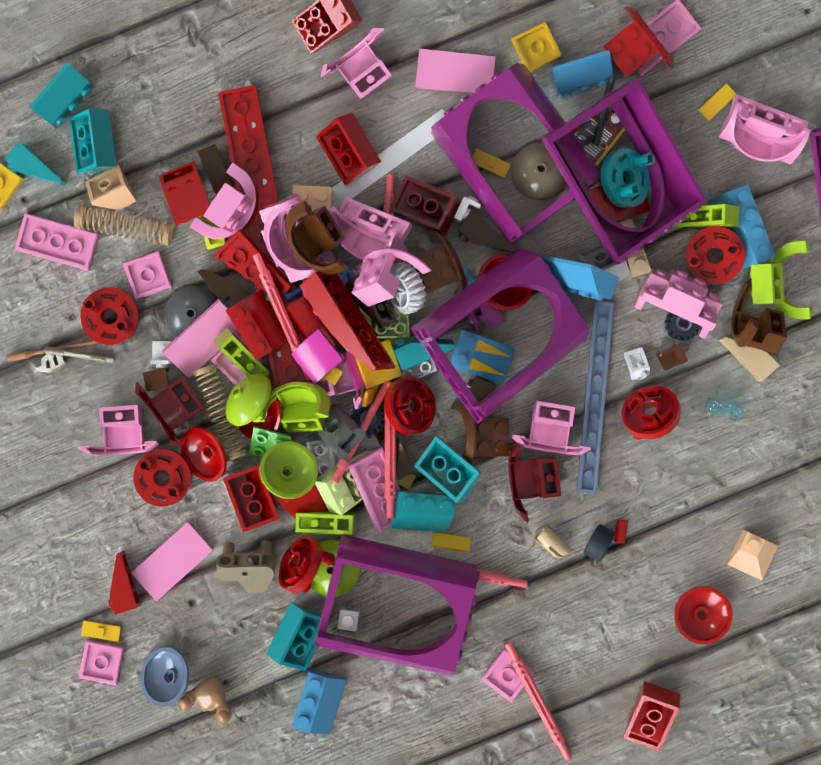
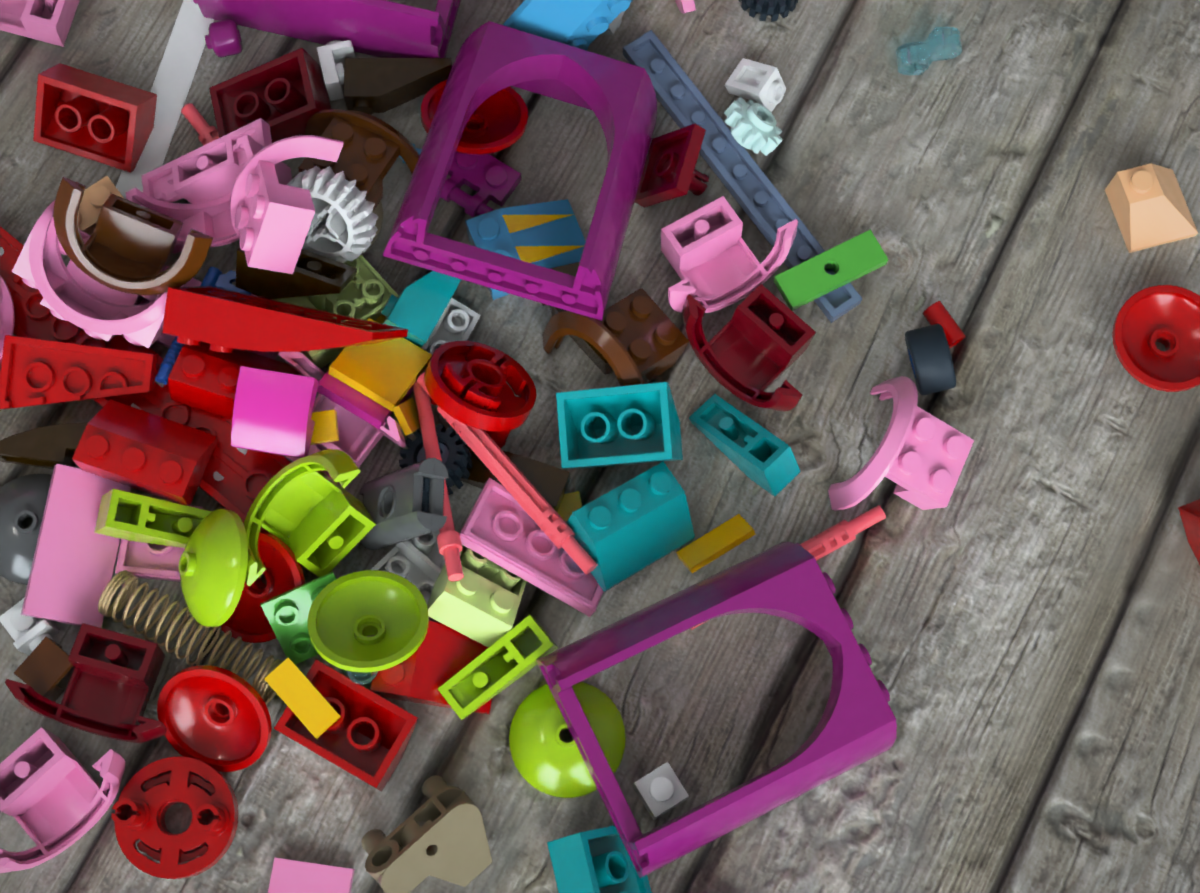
camera: 40 degrees left, 15 degrees down
coral axle [253,253,310,380] -> none
red piece [279,536,335,594] -> none
bright pink tile [481,648,535,703] -> none
coral axle [504,641,572,761] -> none
tan arm [535,526,571,560] -> none
red piece [621,386,681,440] -> none
reddish brown panel [656,344,688,371] -> none
none -> magenta piece [205,19,243,58]
none -> yellow piece [264,657,341,739]
none -> dark red tile [635,123,709,208]
none -> teal slope [689,393,801,497]
none -> light aqua gear [724,97,783,156]
none -> bright green tile [773,229,889,311]
none -> bright pink piece [828,376,974,511]

